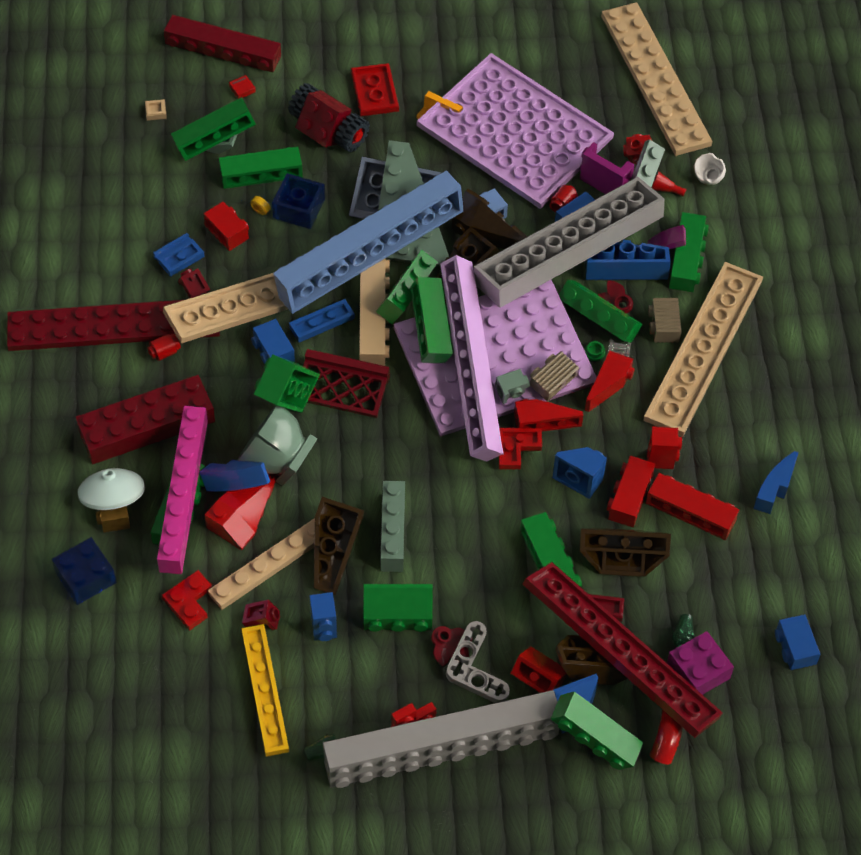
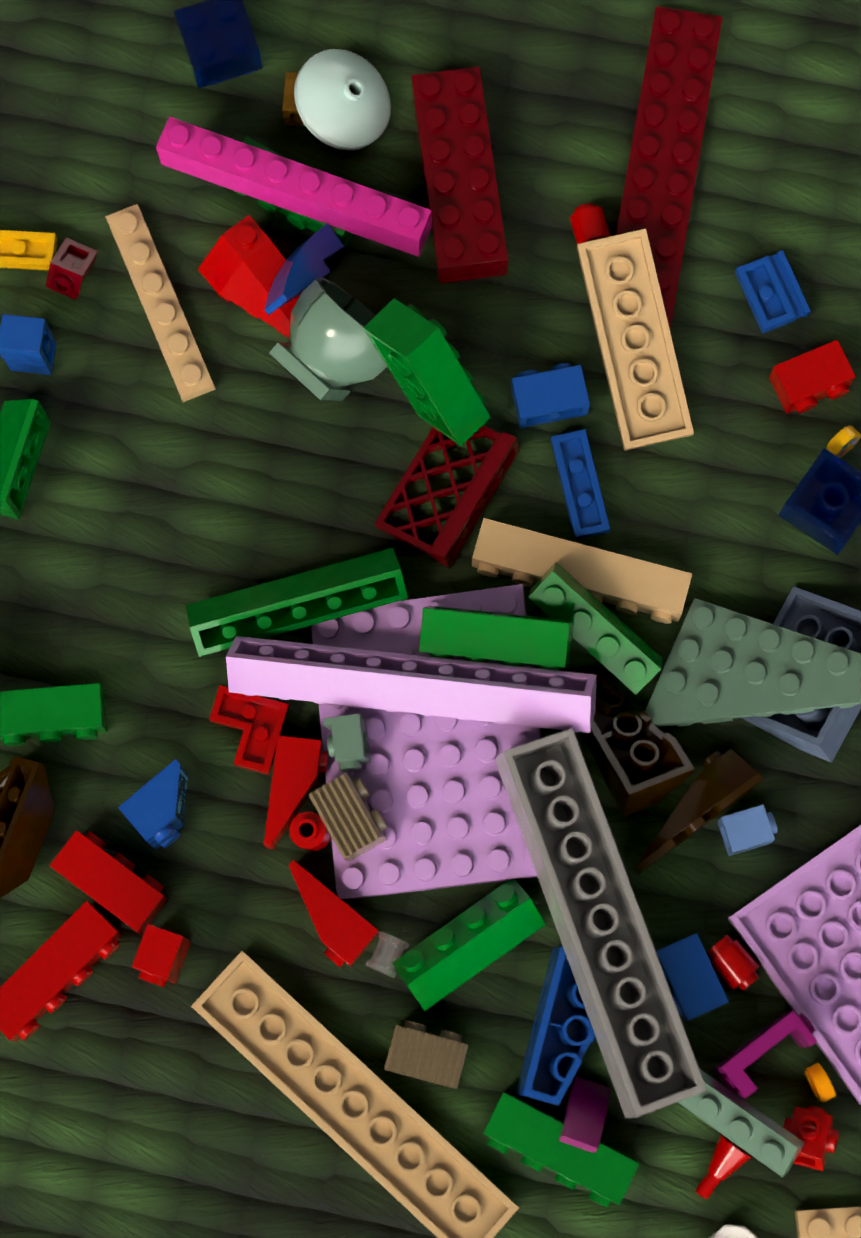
camera: 110 degrees right, 20 degrees up
red plate [162,570,212,631] -> none
dark red bracket [177,268,210,298] -> none
medium blue brick [273,171,463,314] -> none
dark brown wedge [314,497,364,596] -> none
sand green brick [381,481,405,572] -> none
green plate [584,341,606,361] -> none
dark red plate [597,280,633,314] -> none
blue slope [754,451,799,514] -> none
none -> green brick [185,548,408,657]
none -> red brick [289,812,331,851]
none -> light orange tile [805,1062,836,1103]

